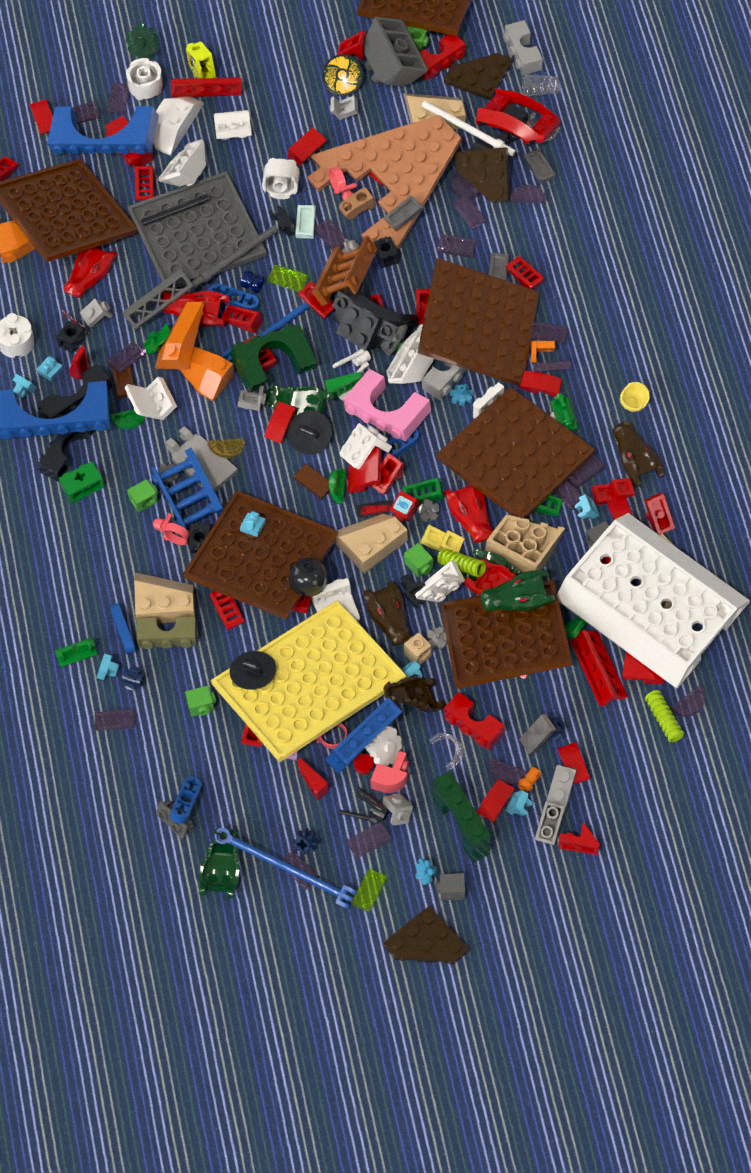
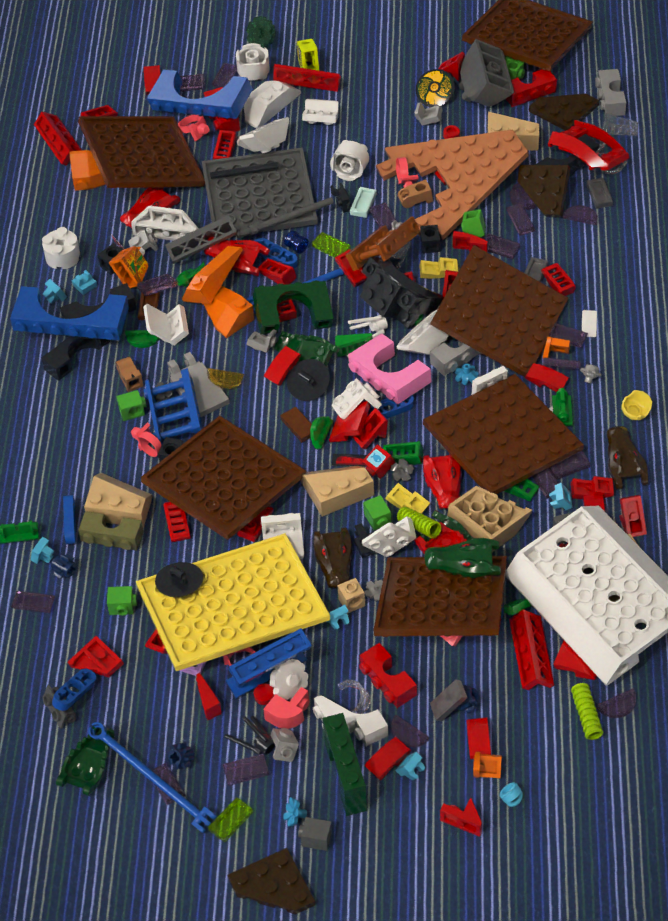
camera: 15 degrees right, 10 degrees down
green brick [59,462,104,504] -> none
red slope [69,346,89,380] -> none
medium azure tile [240,511,265,537] -> none
red hinge [287,127,327,166] -> none
black cylinder [289,557,327,597] -> none
dark brown animal [383,675,446,713] -> none
flat silver tile [384,196,423,231] -> none
white bar [422,100,516,157] -> none
orange pin [518,767,542,793] -> none
light grey slope [535,765,576,845] -> none
none -> red wing [67,636,124,677]
none -> orange torso [109,246,148,288]
none -> medium nougat leg [115,357,143,392]
none -> white wedge [131,206,199,241]
none -> coral piece [178,114,210,141]
none -> white arch [313,696,388,746]
none -> light yellow slope [419,257,458,279]
none -> red tile [443,125,460,139]
none -> red slope [453,231,488,252]
none -> bright green brick [461,209,486,238]
none -> orange tile [473,752,502,778]
none -> medium azure tile [499,782,523,807]
none -> light grey plant [580,364,602,384]
none -> white sticker [582,310,597,337]

